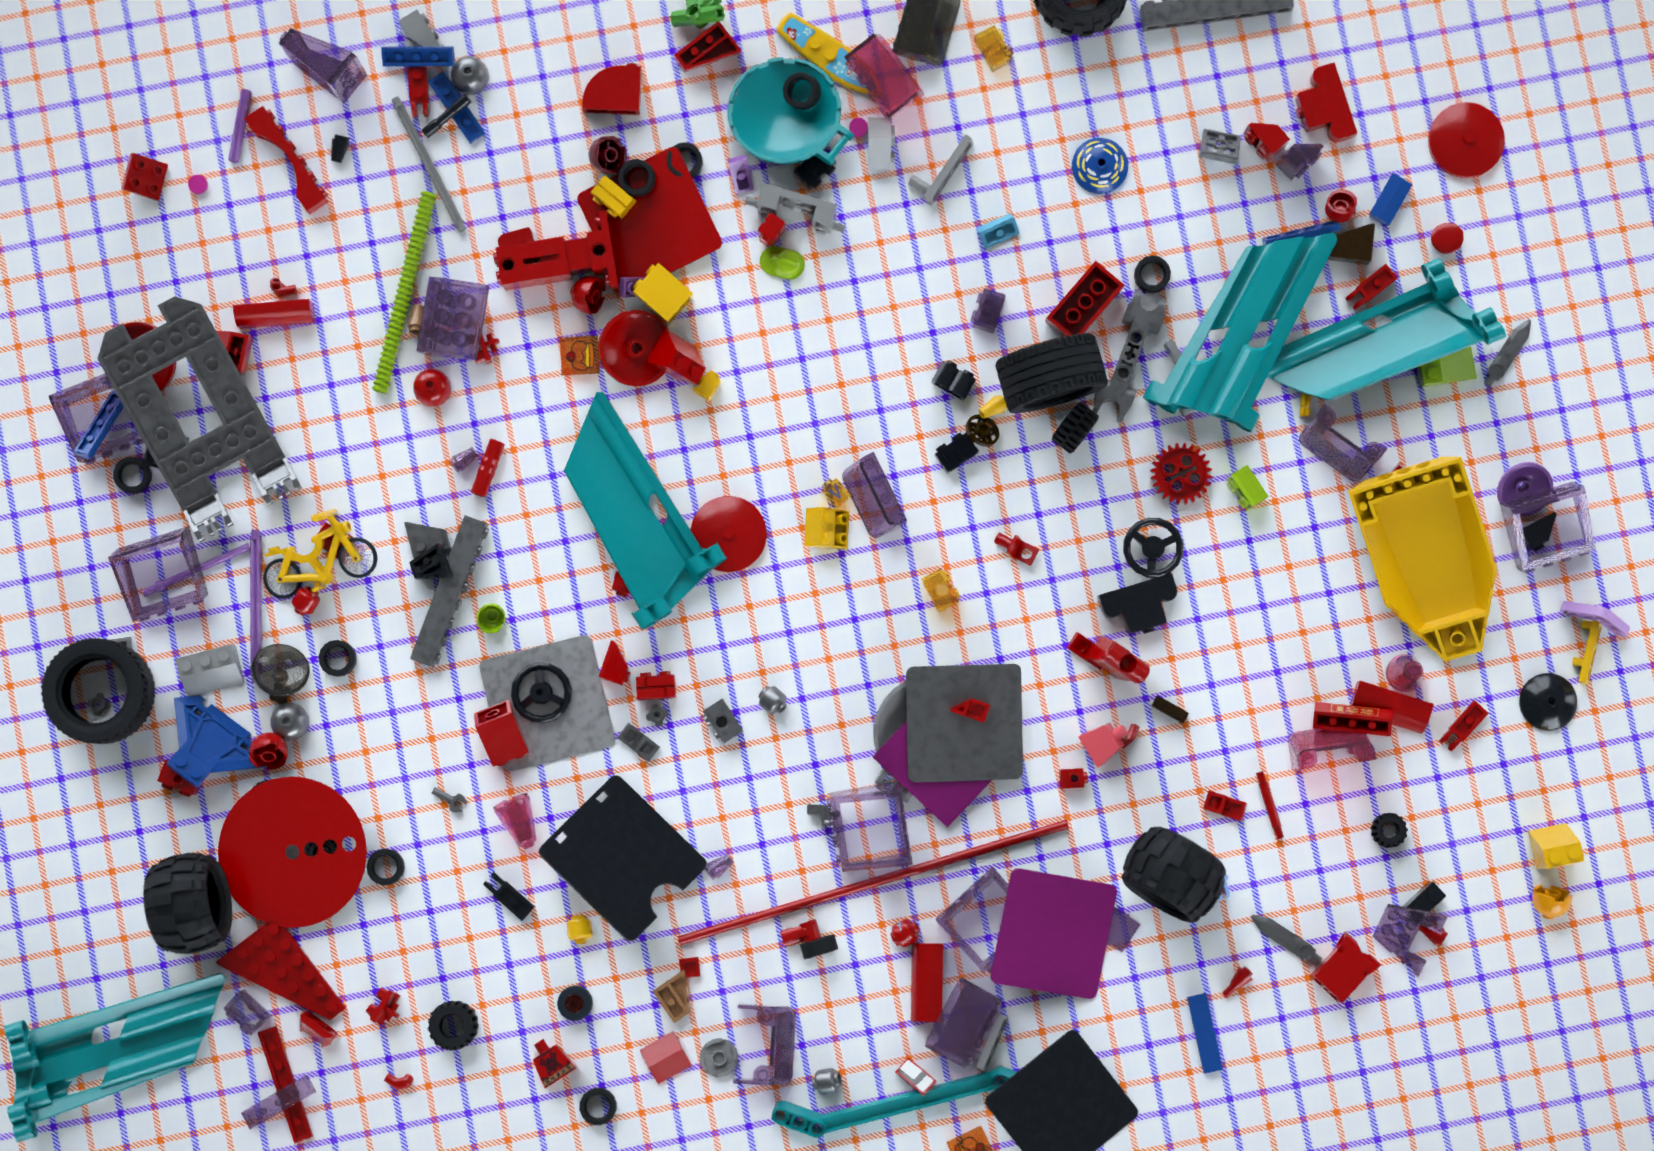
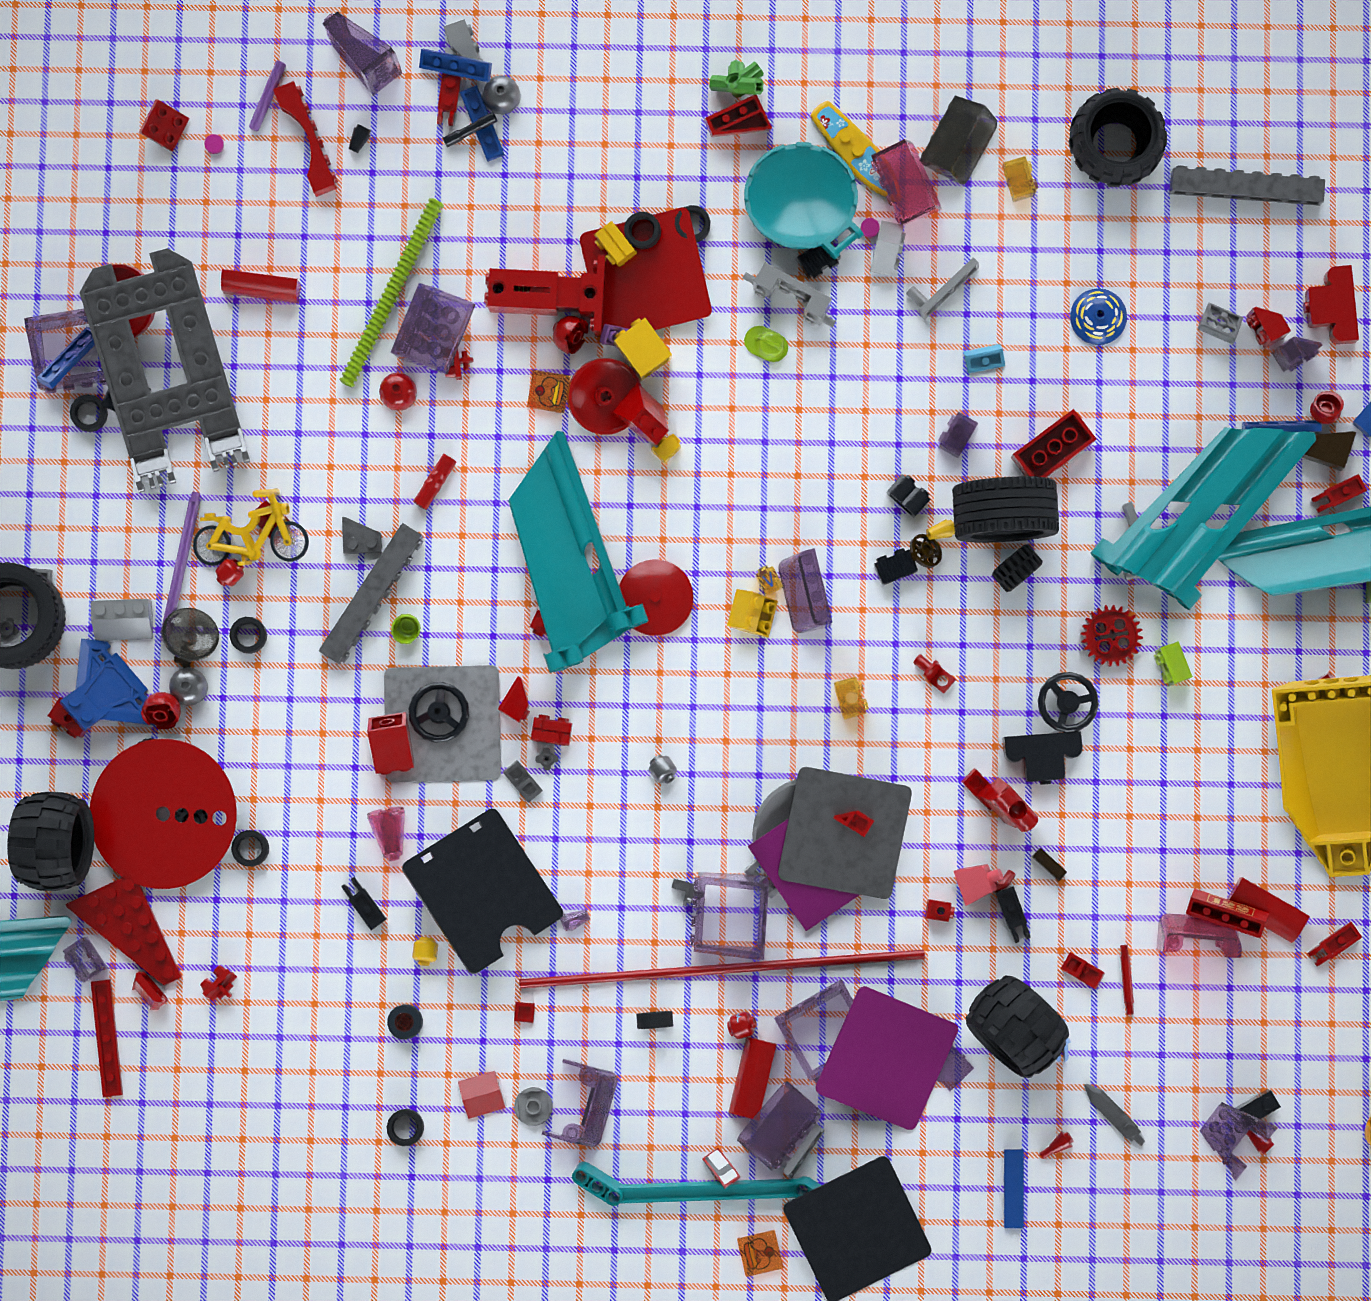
camera: 15 degrees right, 0 degrees up
clear purple windscreen [108,526,208,622] -> none
medium lavender bar [142,543,250,597] -> none
red slope [217,331,253,376] -> none
clear purple tile [241,1075,316,1130] -> none
red arm [270,277,297,296] -> none
red arm [383,1073,414,1090] -> none
light grey piece [391,96,466,233] -> none
medium nougat cone [407,305,426,334] -> none
black wing [409,543,453,580] -> none
black tyre [427,1000,479,1051] -> none
flat silver bar [431,787,467,813] -> none
clear purple cone [449,447,478,473] -> none
red leg [498,227,534,247] -> none
torso [533,1039,577,1089] -> none
red brick [582,63,642,115] -> none
dark red cylinder [588,136,627,174] -> none
medium nougat wing [652,970,691,1023] -> none
flat silver brick [702,699,744,744] -> none
medium lavender slope [727,154,754,194] -> none
red brick [758,213,786,247] -> none
red piece [780,919,821,947] -> none
black tyre [783,72,821,110] -> none
flat silver head [812,1068,842,1095] -> none
flat silver piece [1092,289,1167,423] -> none
black tyre [1134,255,1171,293] -> none
yellow axle [1299,393,1312,417] -> none
clear purple windscreen [1299,404,1387,482] -> none
red piece [1309,931,1382,1003] -> none
black tyre [1371,813,1408,848] -> none
clear pink cone [1386,654,1425,692] -> none
none -> black hinge [995,886,1031,943]

